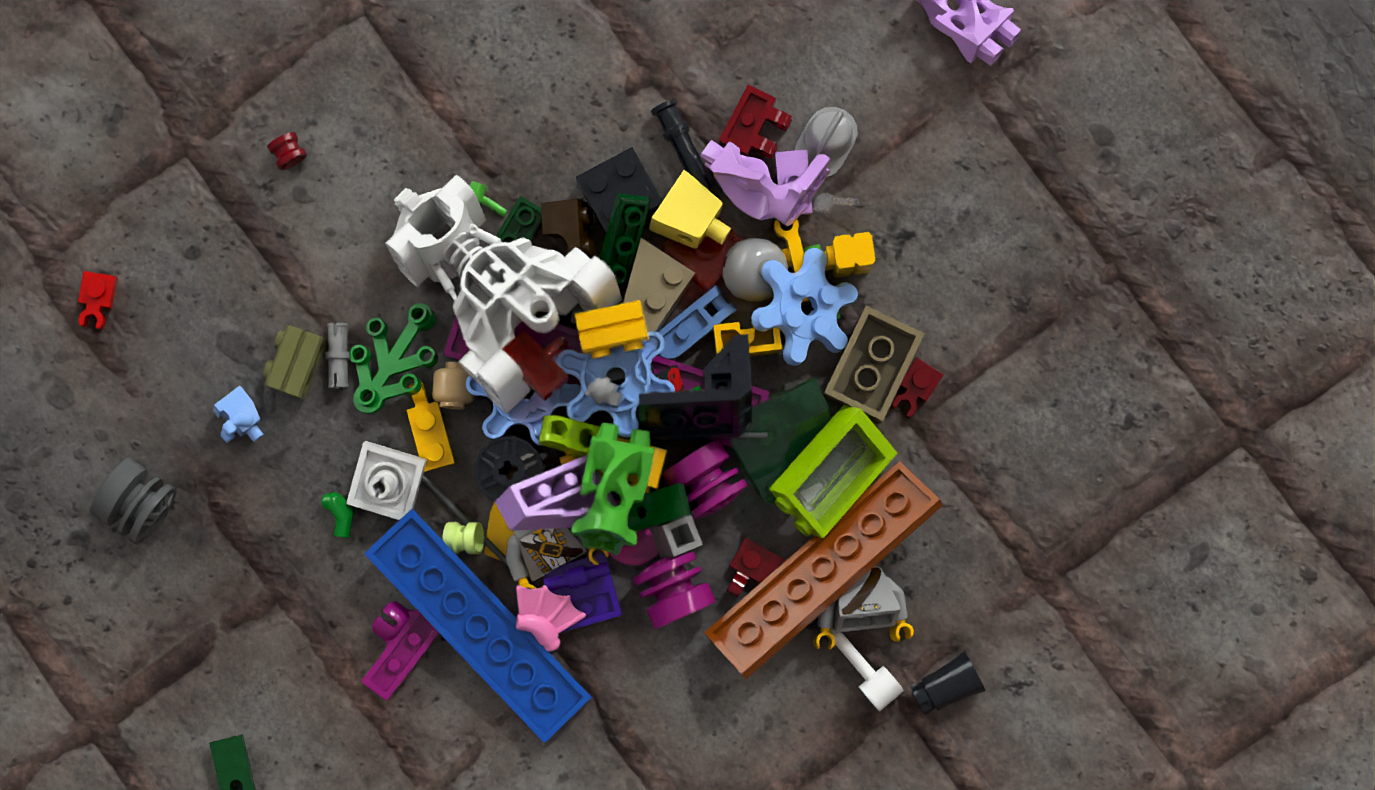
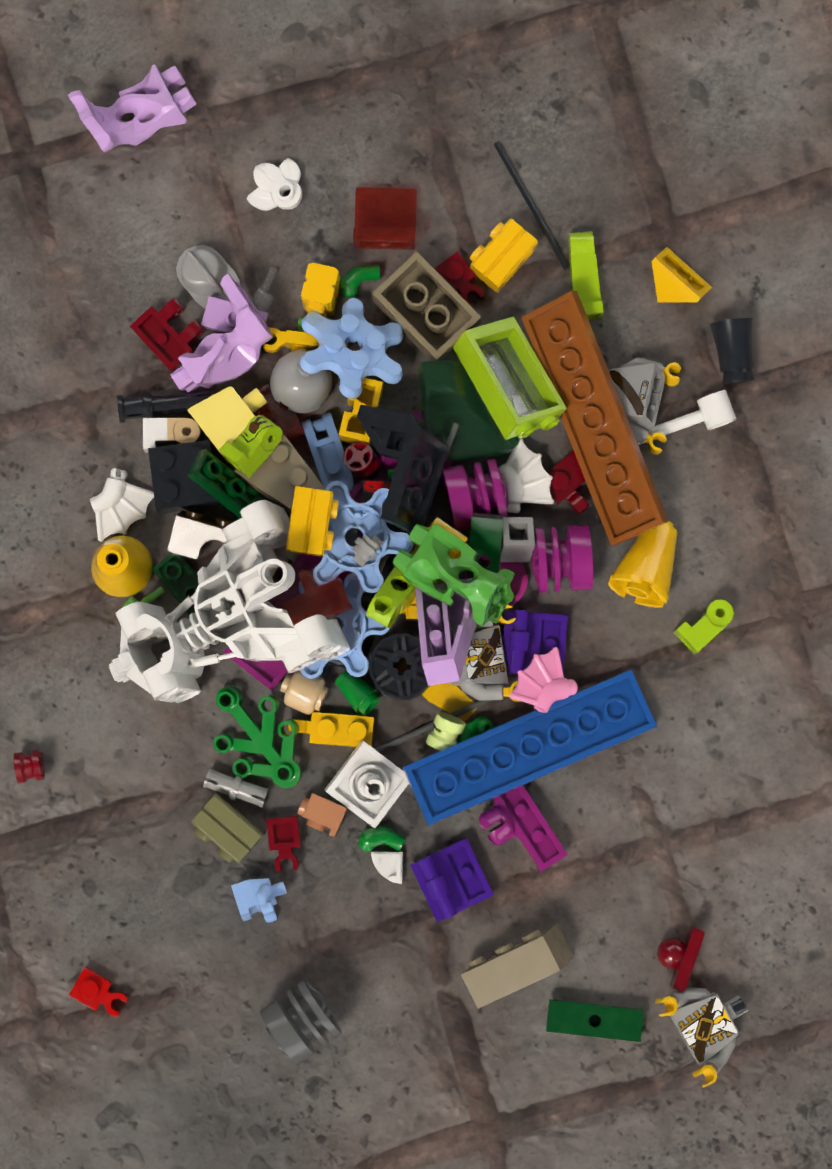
camera: 70 degrees left, 0 degrees up
none -> white arm [90,468,154,542]
none -> yellow cone [91,536,153,597]
none -> leg [143,418,202,453]
none -> lime leg [219,415,282,478]
none -> white plate [247,158,303,211]
none -> dark red plate [266,816,301,872]
none -> nougat brick [297,793,348,837]
none -> green cone [335,671,381,715]
none -> green arm [340,265,380,298]
none -> dark red wheel [343,442,380,479]
none -> clear red bracket [353,187,417,250]
none -> white tile [371,852,403,884]
none -> dark purple plate [410,838,494,922]
none -> green arm [458,717,493,743]
none -> dark tan wedge [461,923,574,1009]
none -> yellow brick [469,218,538,293]
none -> black piece [494,142,570,270]
none -> white arm [498,438,554,514]
none -> lime leg [568,231,604,320]
none -> yellow cone [608,520,677,608]
none -> yellow slope [652,247,712,302]
none -> lime leg [673,599,734,655]

